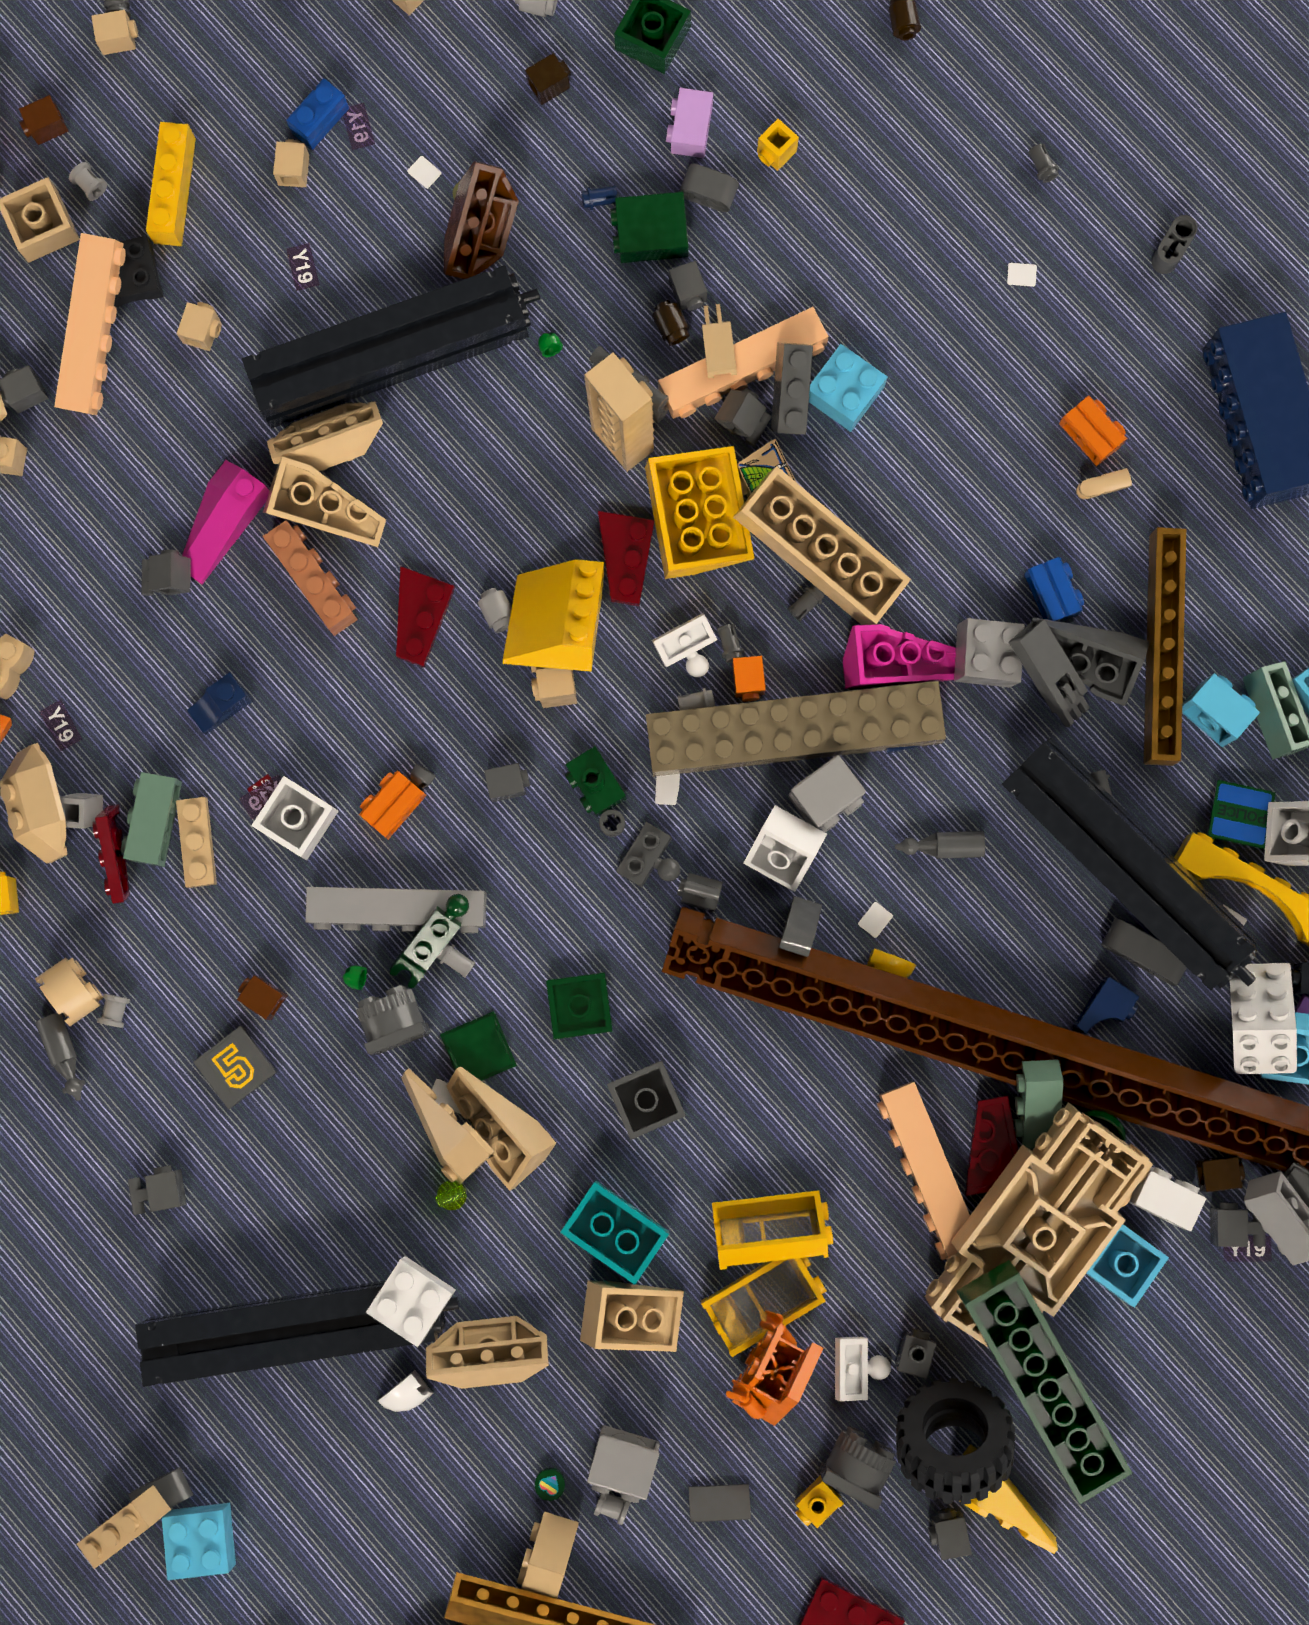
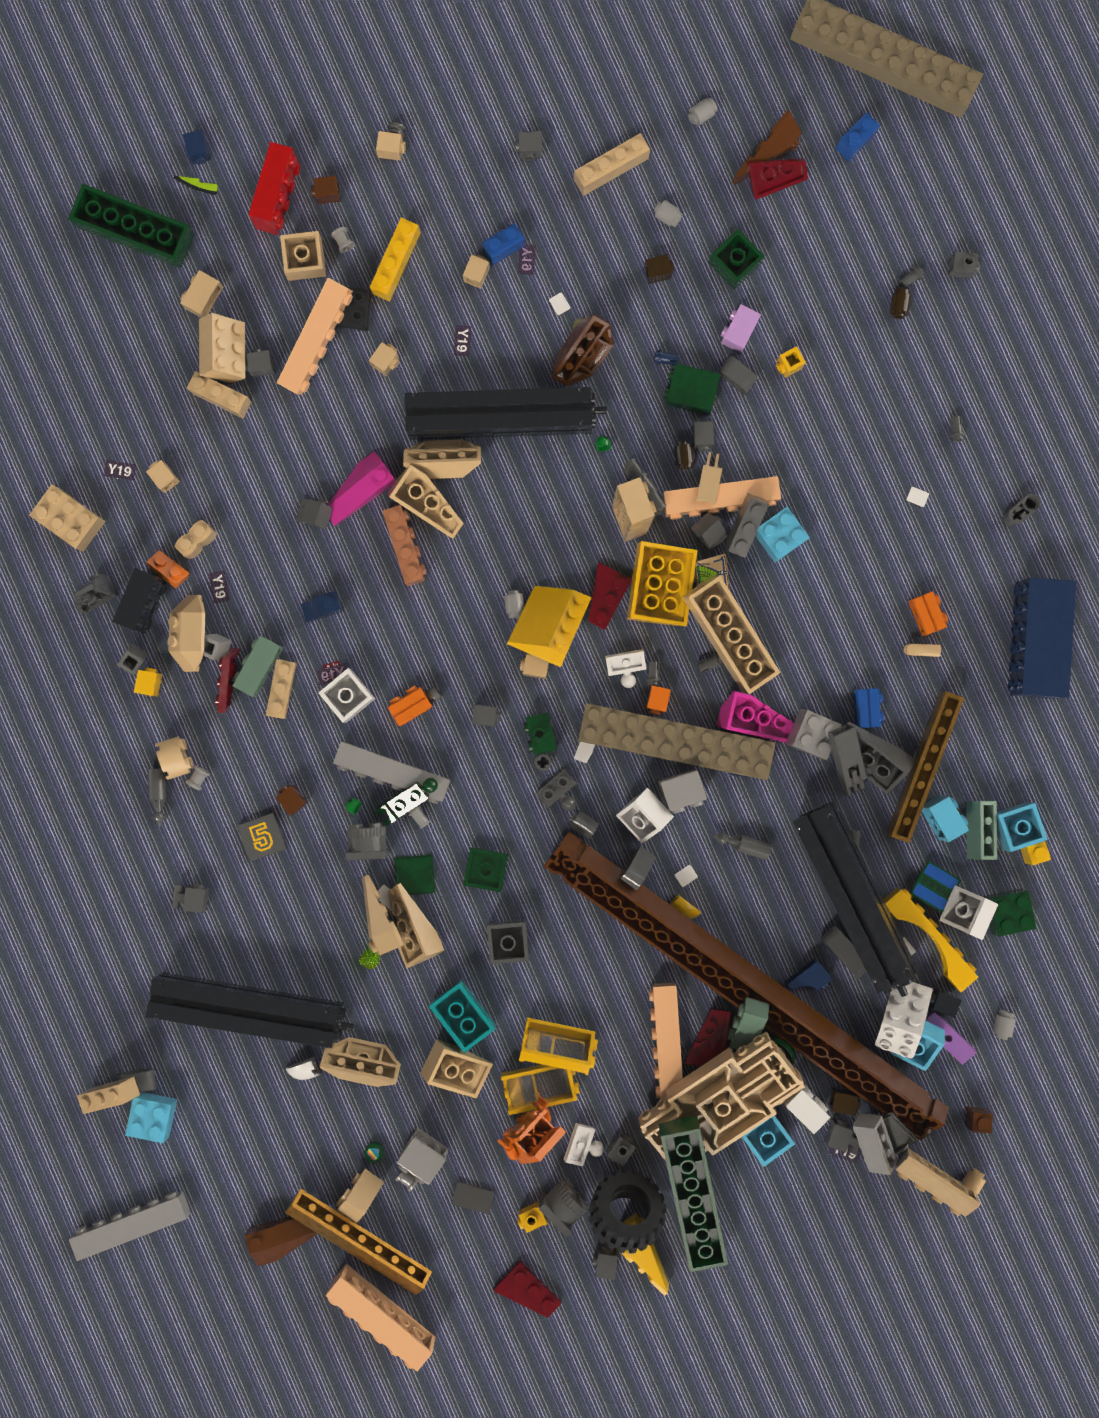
camera: 15 degrees right, 5 degrees up
white brick [366,1256,456,1347] -> none
dark red wing [396,566,455,668] -> none
light grey pin [677,688,715,710] -> none

